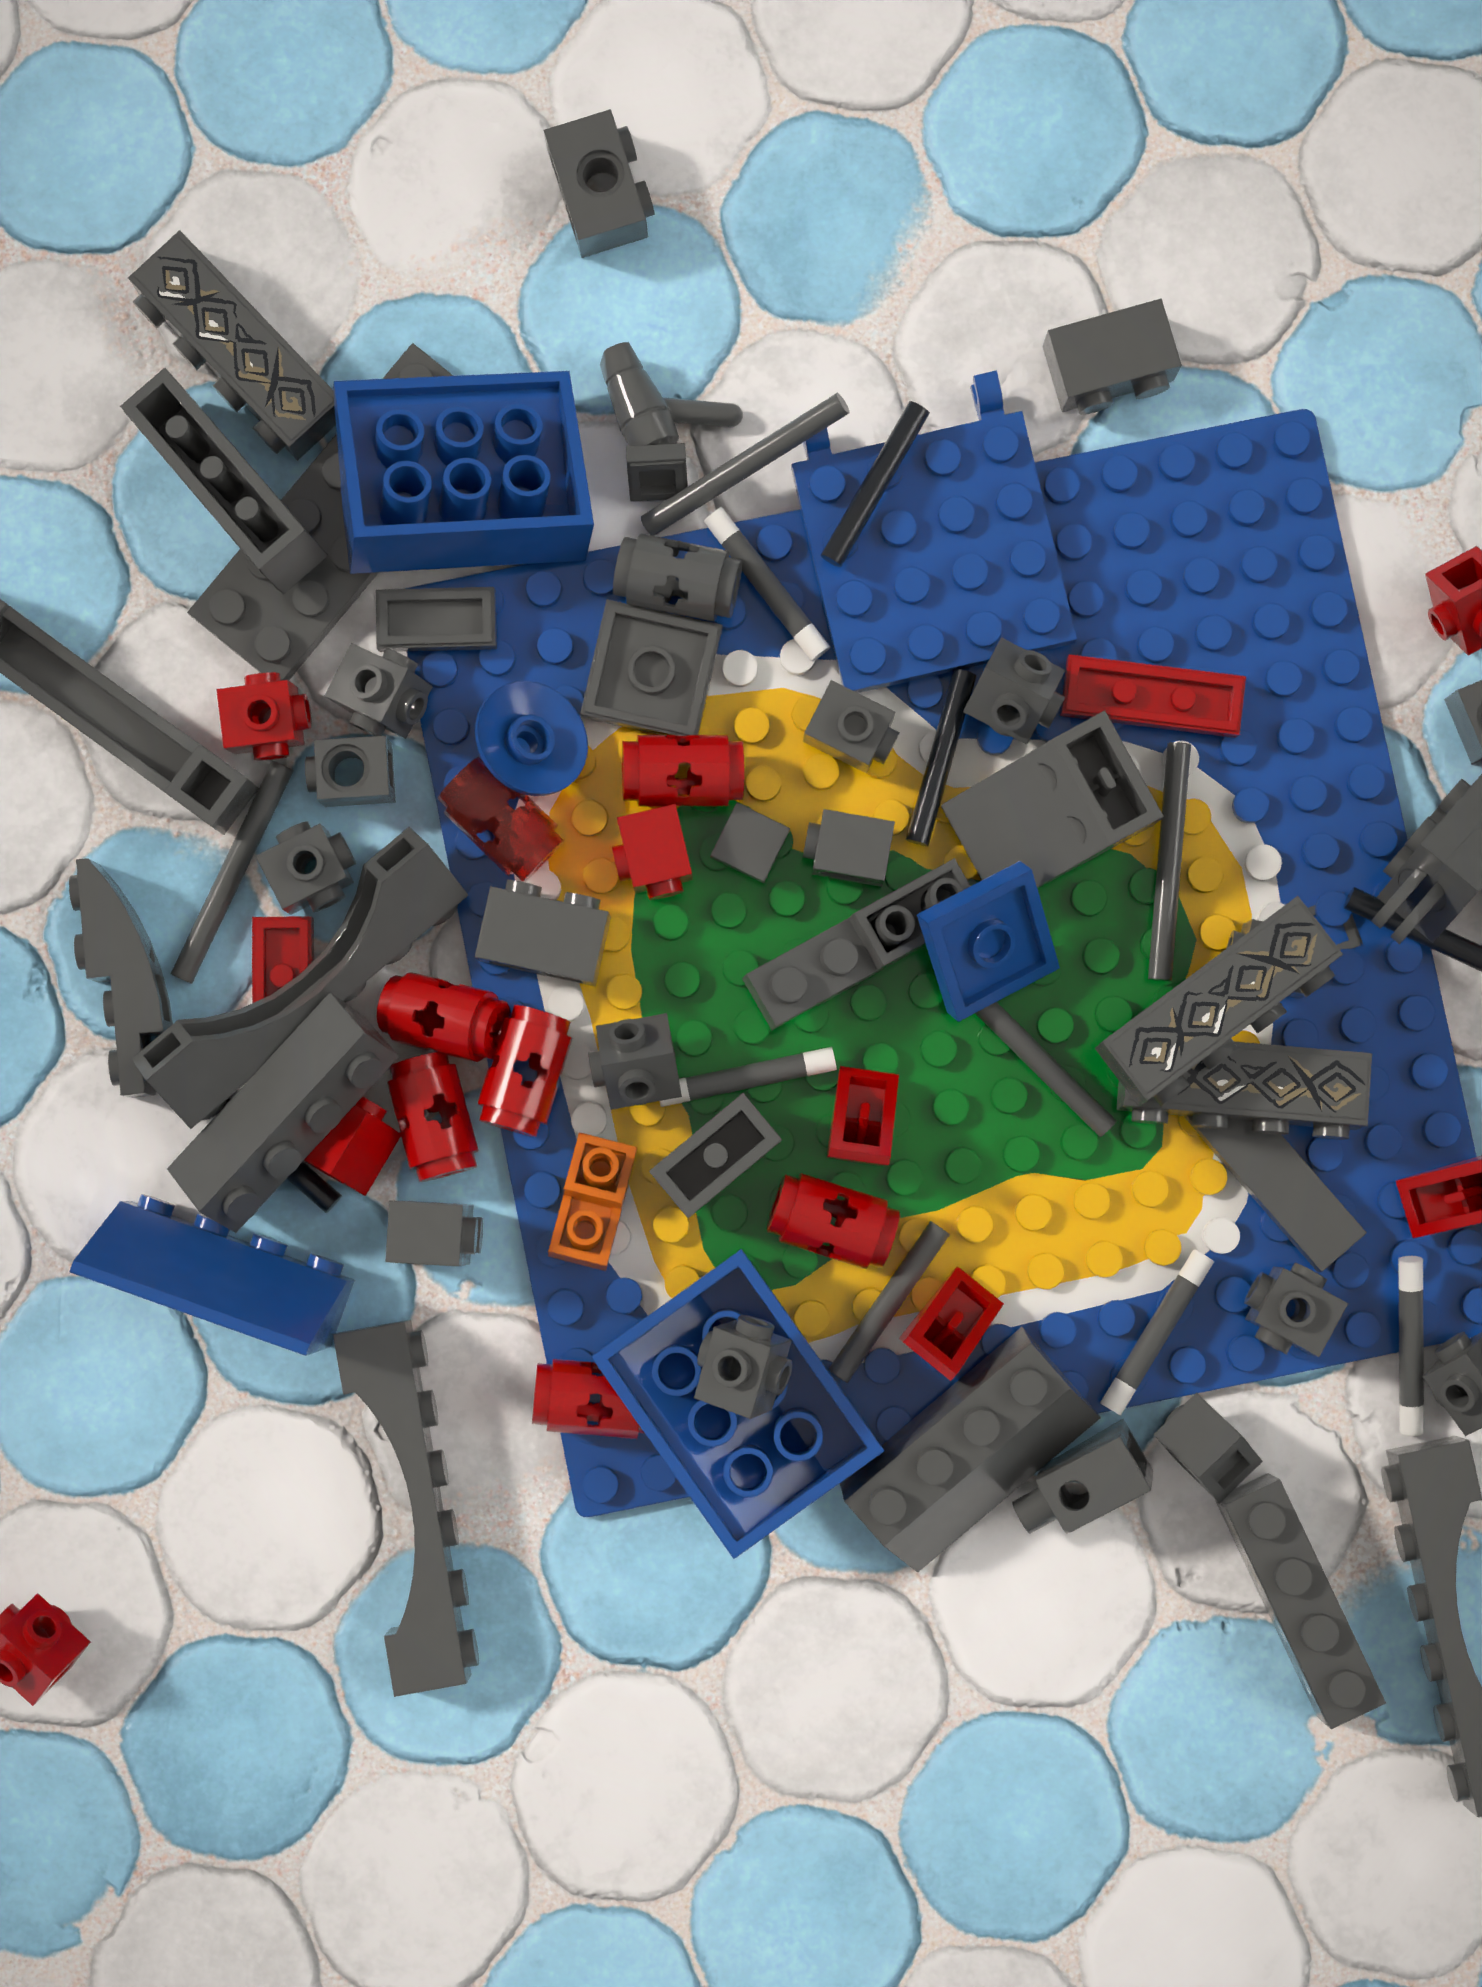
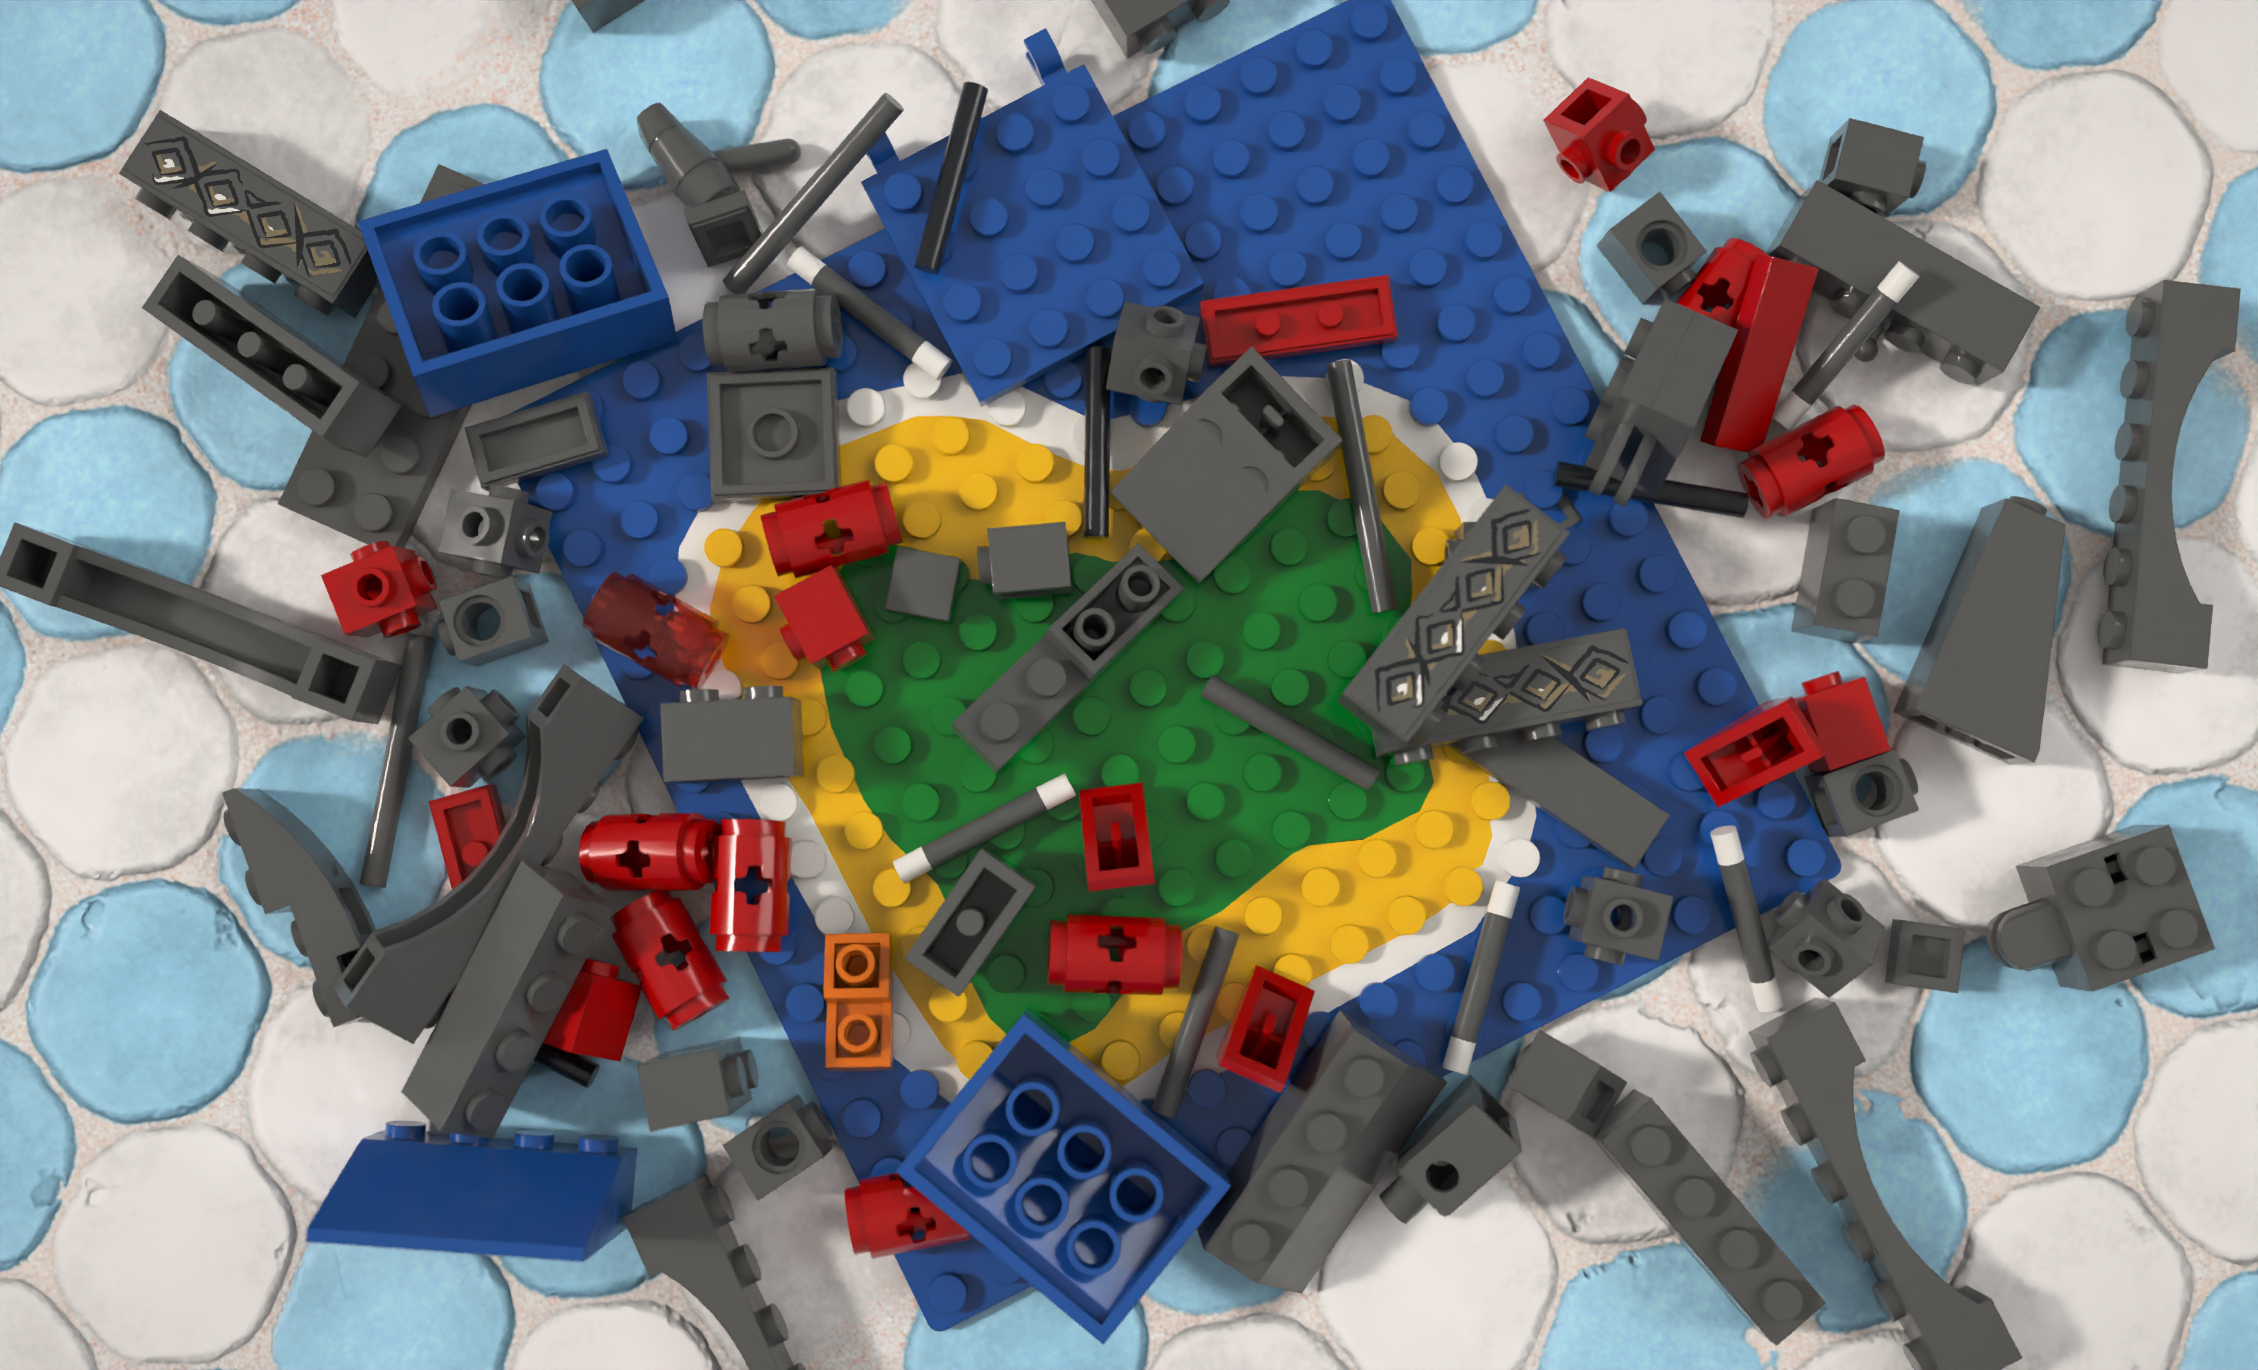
camera: 15 degrees left, 0 degrees up
blue dish [475,681,588,796] -> none
dark grey brick [588,1013,682,1110] -> none
dark grey brick [694,1315,792,1419] -> none
dark grey brick [803,680,900,774] -> none
blue plate [917,861,1060,1022] -> none
none -> dark grey brick [723,1094,833,1201]

